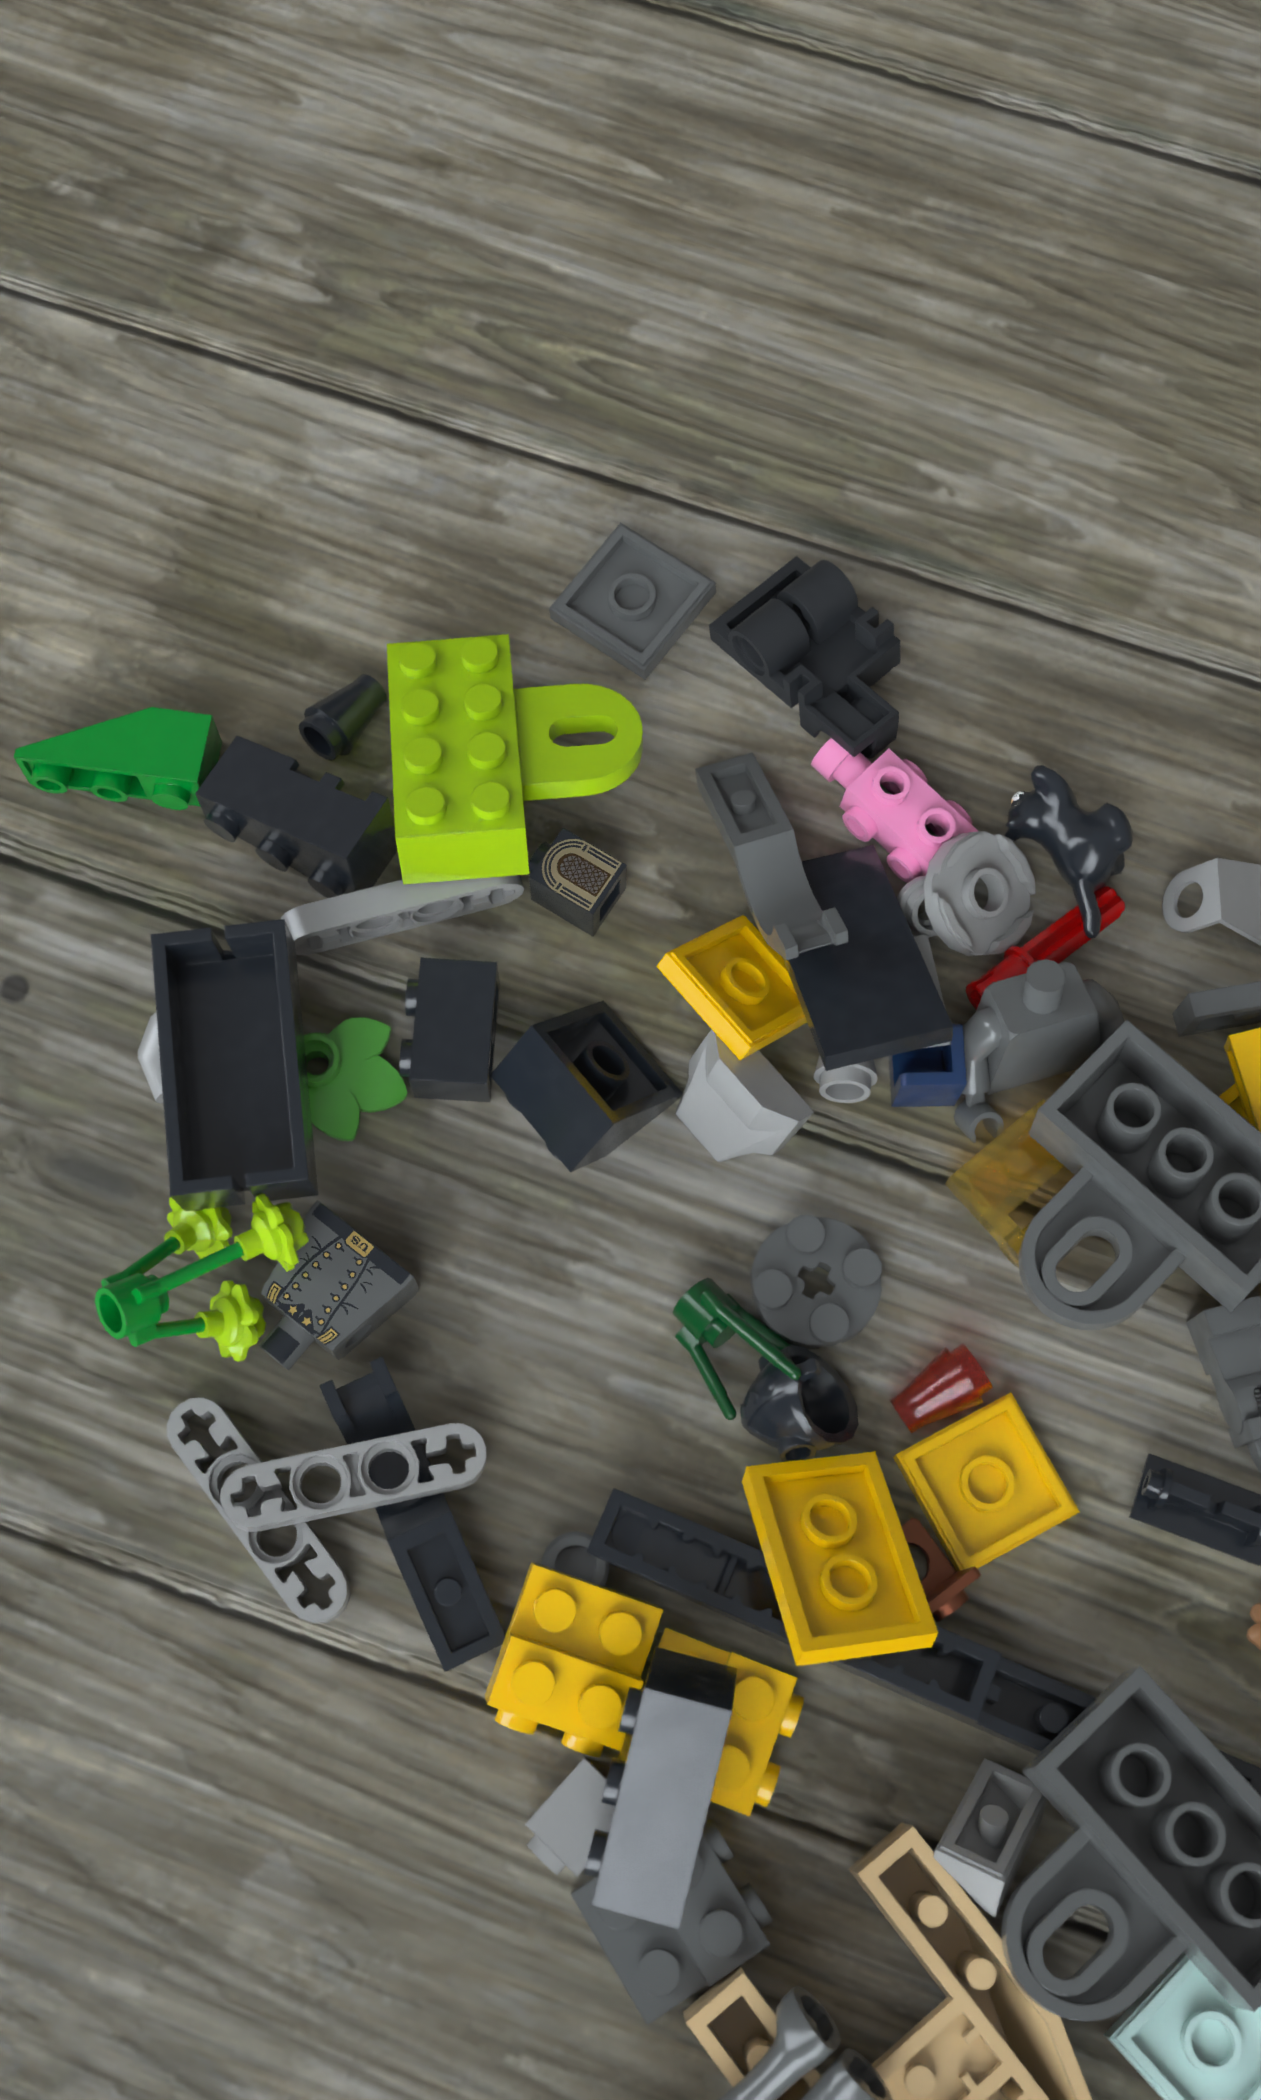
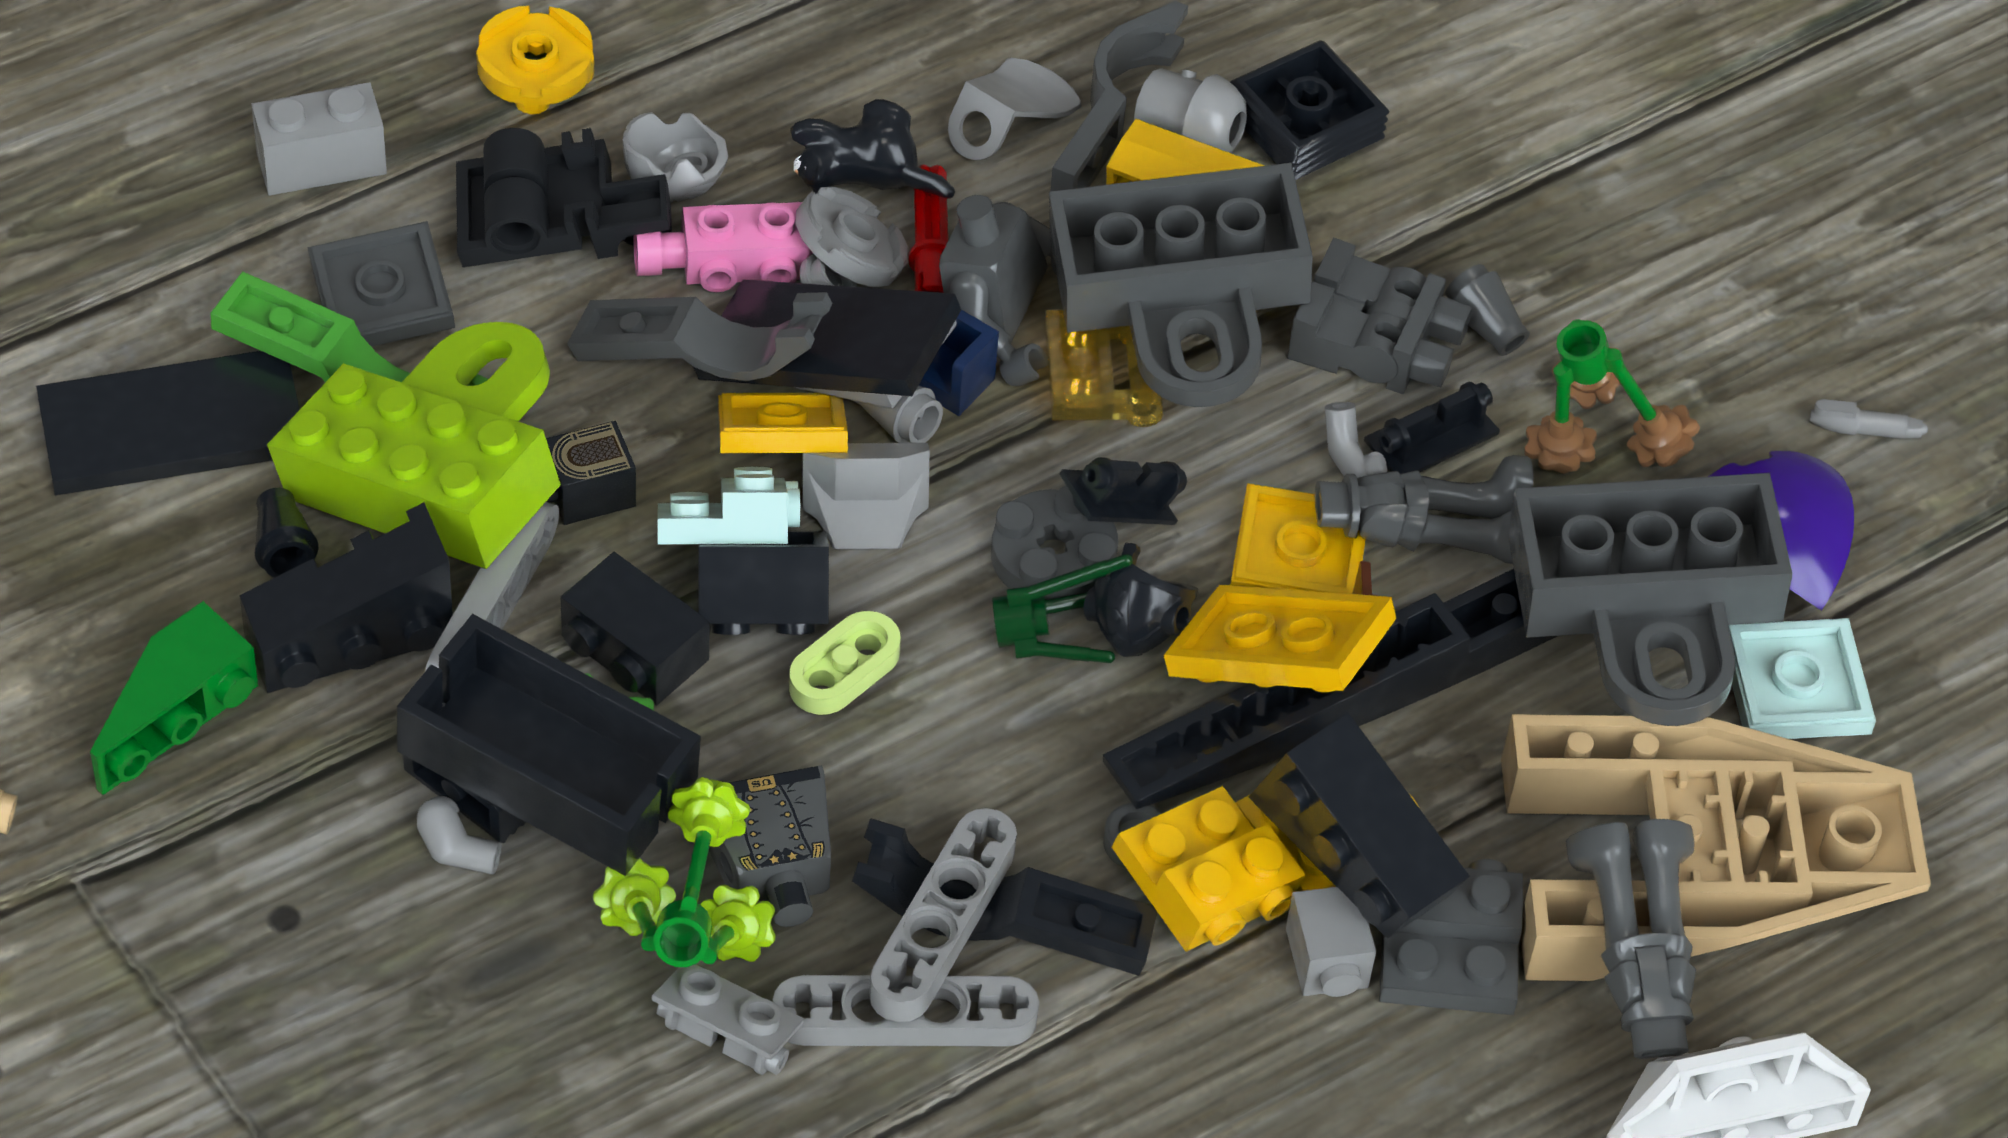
camera: 55 degrees left, 20 degrees down
clear red cone [889,1343,993,1434] -> none
light grey slope [933,1758,1047,1917] -> none
none -> black tile [36,351,300,496]
none -> bright green piece [210,271,488,386]
none -> light grey brick [251,82,387,196]
none -> yellow plate [476,5,594,114]
none -> light grey hair [622,112,728,202]
none -> light grey hinge [652,964,804,1075]
none -> light aqua plate [658,467,800,544]
none -> yellowish green plate [789,611,901,715]
none -> black hinge [1059,457,1187,525]
none -> dark grey piece [1314,455,1533,564]
none -> light grey arm [1325,402,1387,478]

